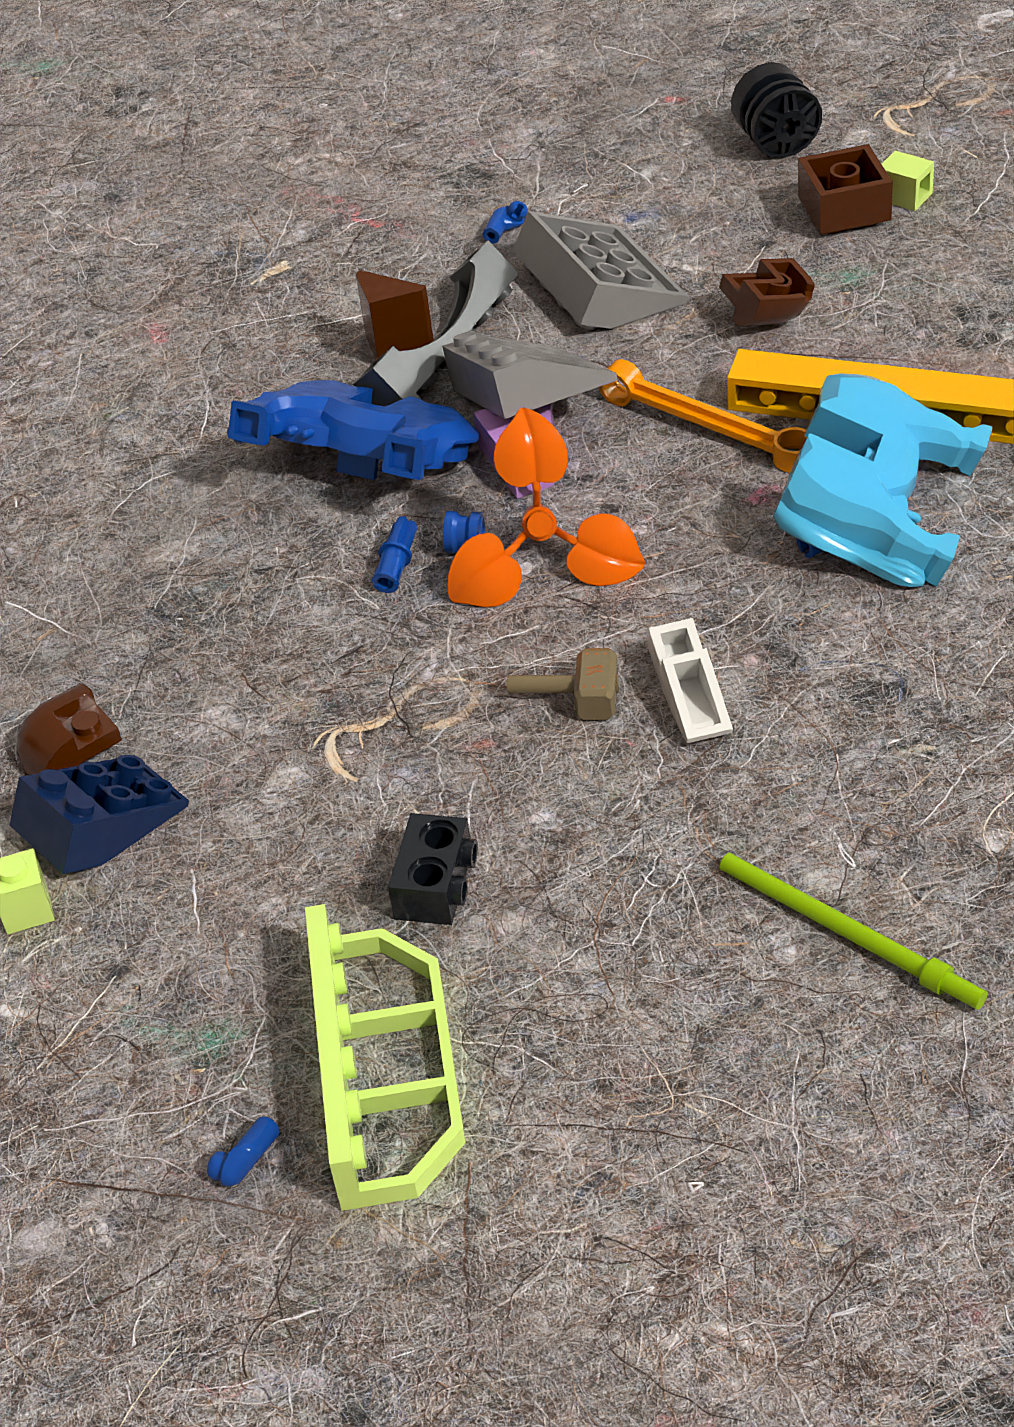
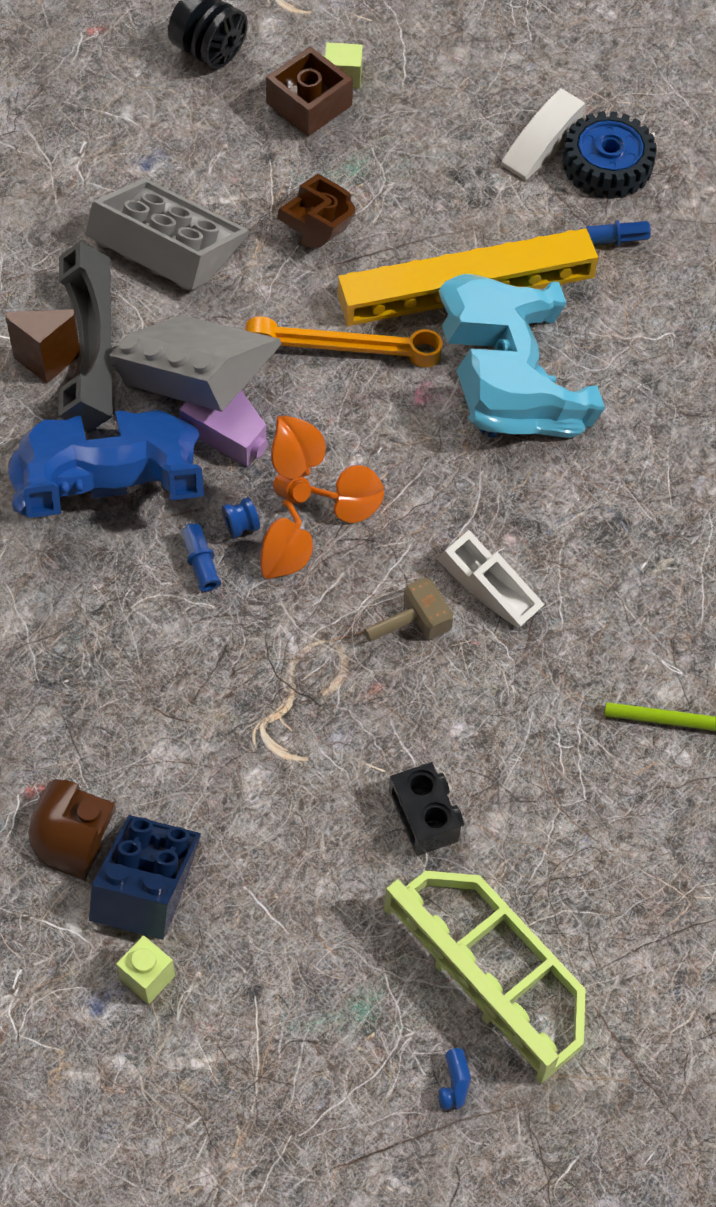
camera: 40 degrees left, 15 degrees up
blue arm [482,201,528,244] -> none

